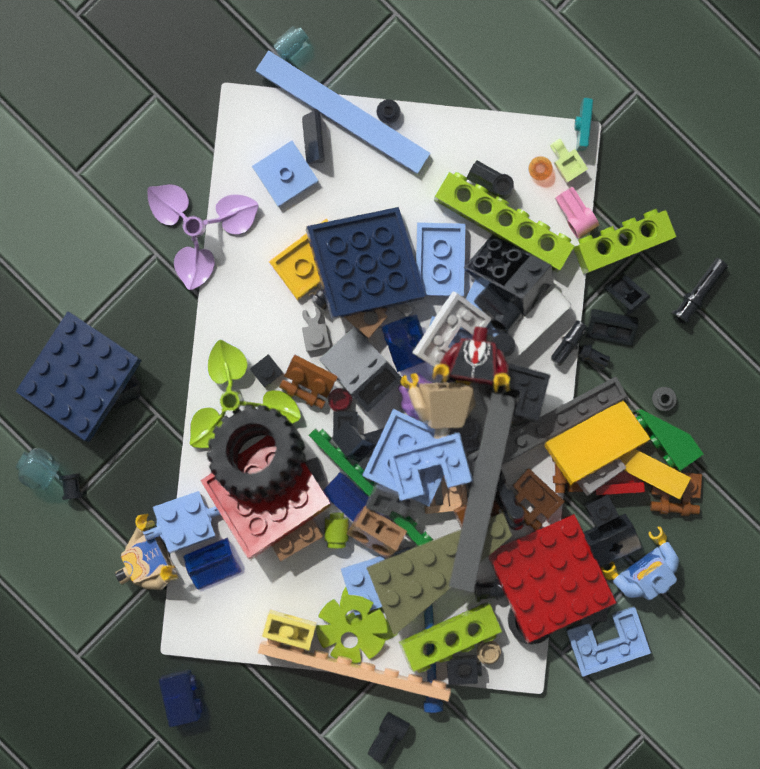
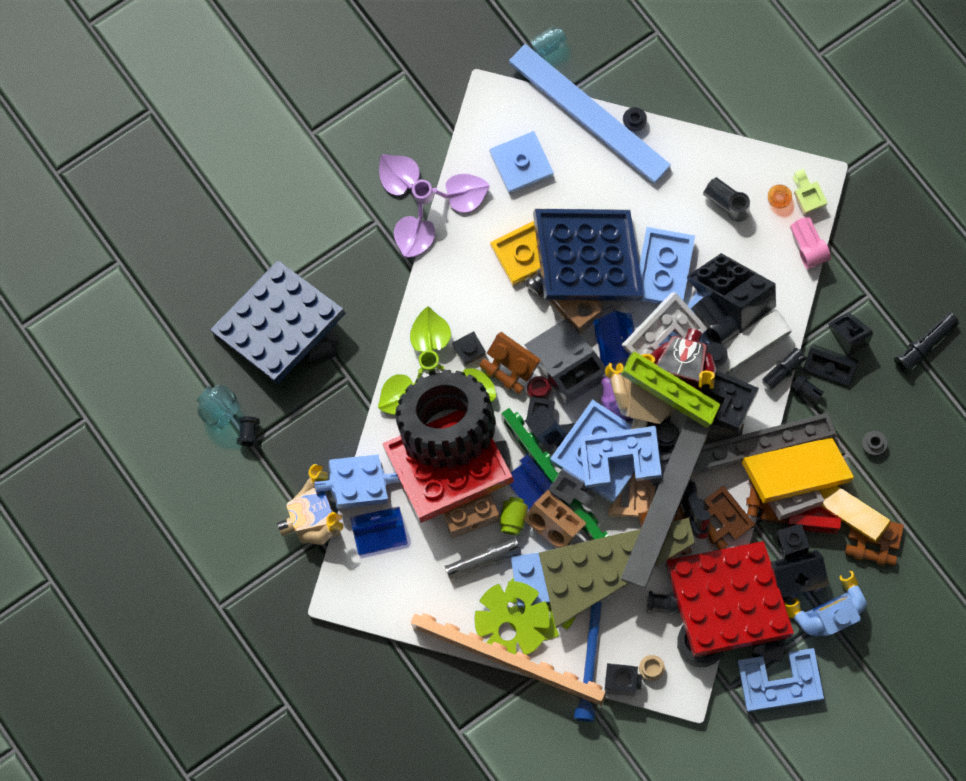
camera: 15 degrees right, 15 degrees down
clear blue brick [159,669,203,727] -> none
light yellow brick [262,609,317,650] -> none
black slope [302,110,325,164] -> none
light grey plate [302,308,330,352] -> none
black piece [368,711,410,764] -> none
lime brick [398,602,502,673] -> none
lime brick [434,172,575,273] -> none
lime brick [573,209,676,274] -> none
teal plate [574,98,593,151] -> none
green slope [634,409,703,471] -> none
none -> dark grey pin [445,538,521,581]
none -> lime plate [621,351,720,428]

